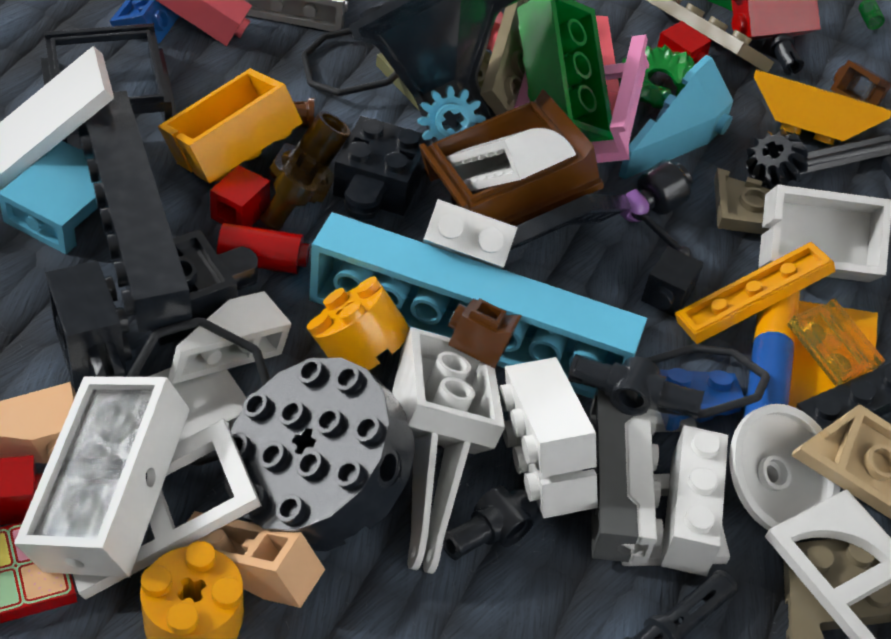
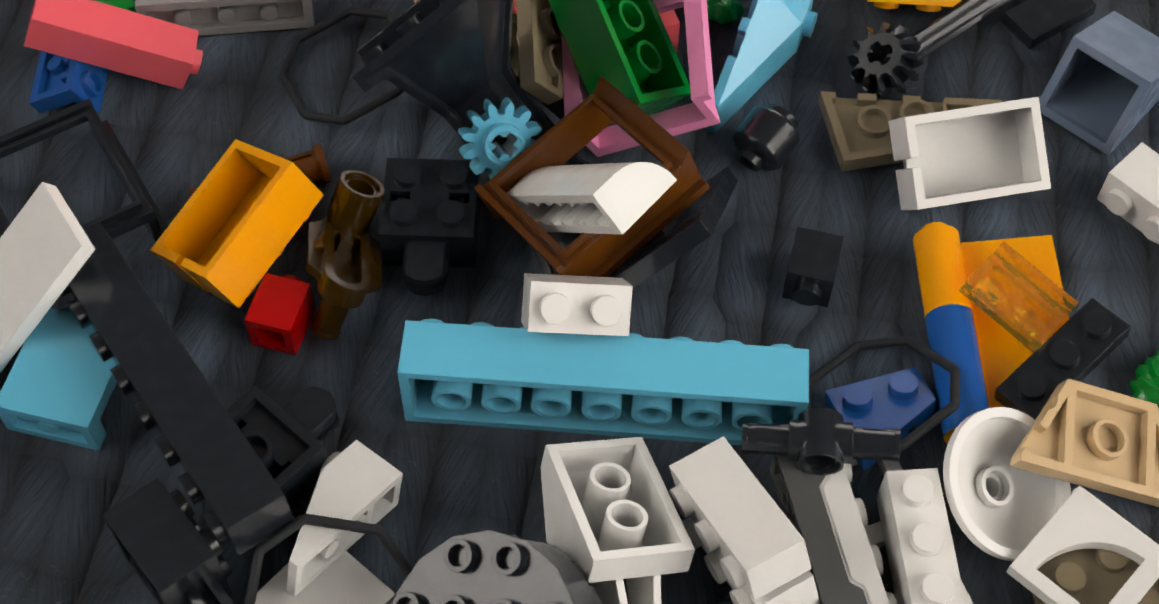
camera: 10 degrees left, 10 degrees up
red brick [217,223,310,274] -> none
light orange brick [307,276,410,370] -> none
reddish brown window [448,298,521,368] -> none
hinge [620,189,691,256] -> none
light orange tile [675,242,835,344] -> none

